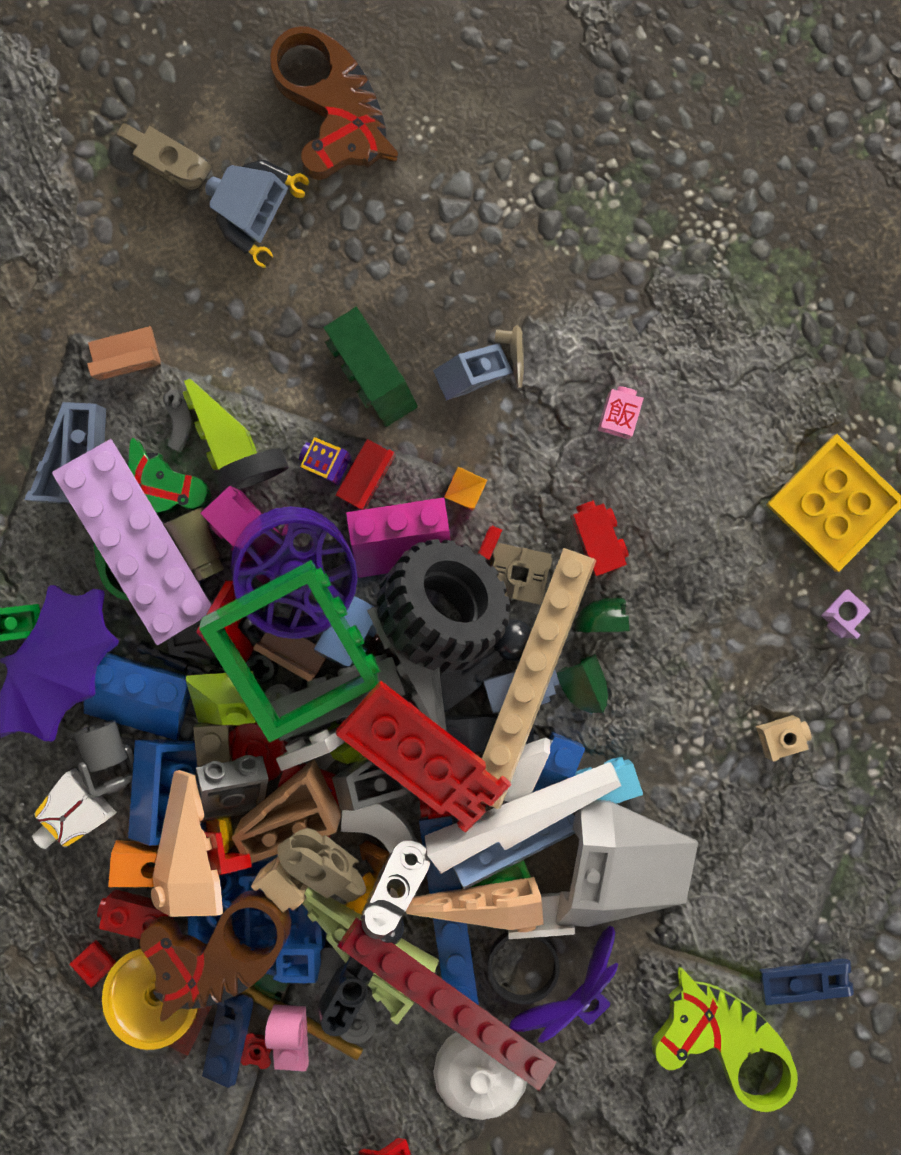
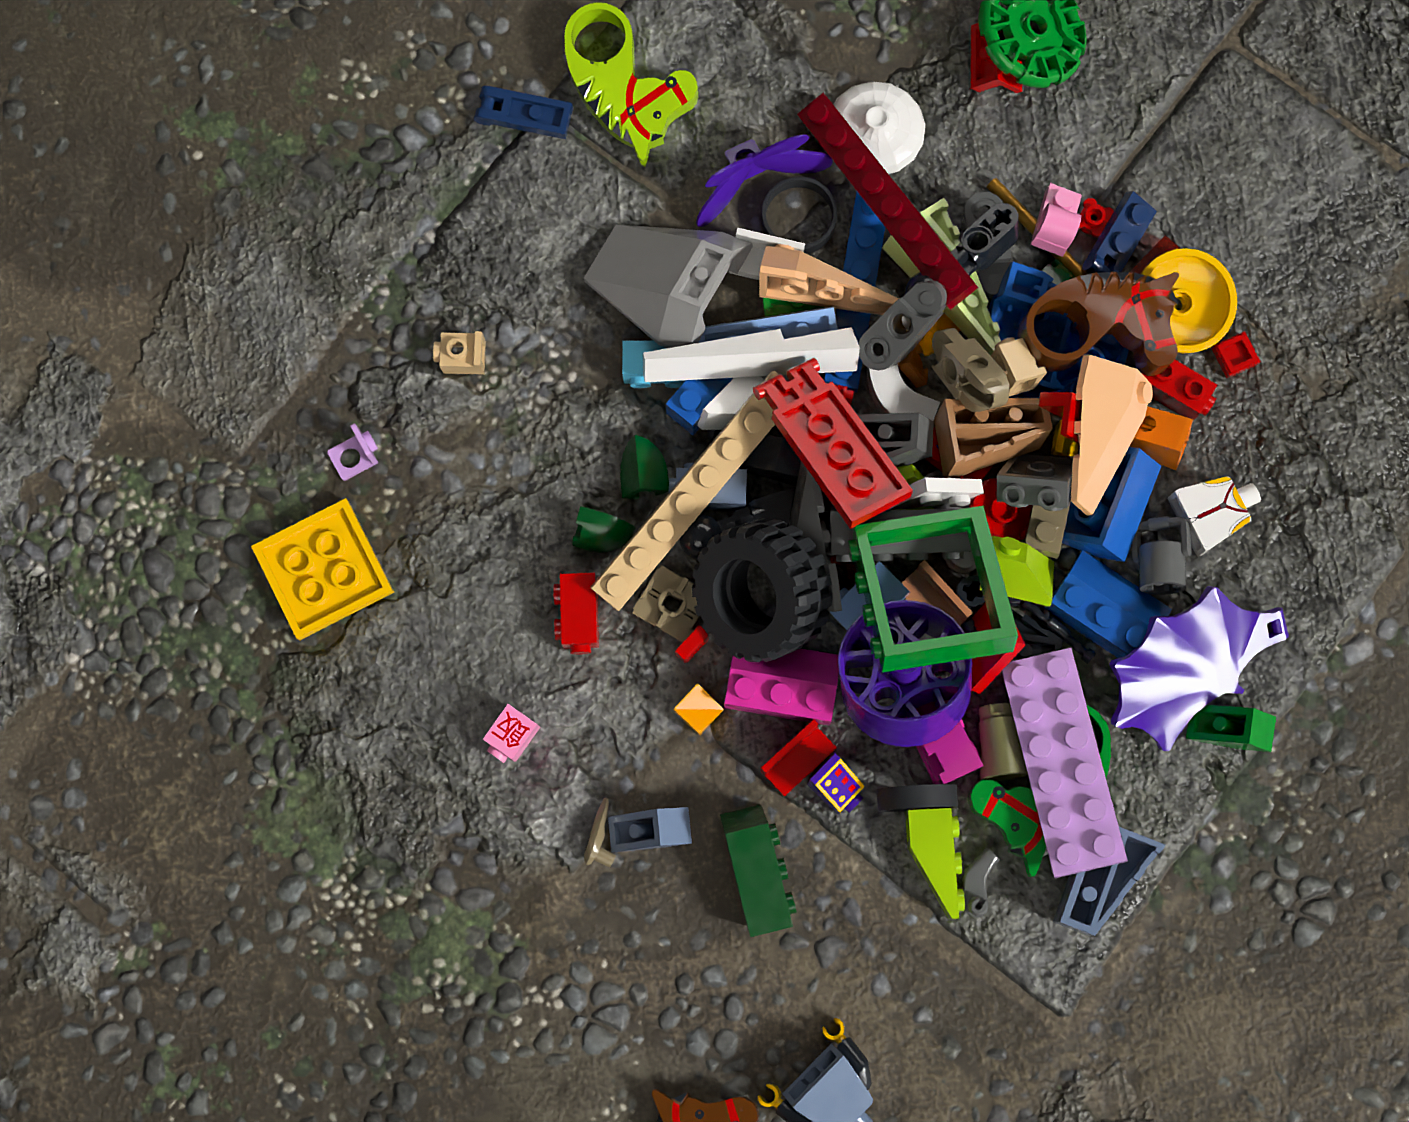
camera: 160 degrees left, 10 degrees down
nougat panel [87,326,161,381] -> none

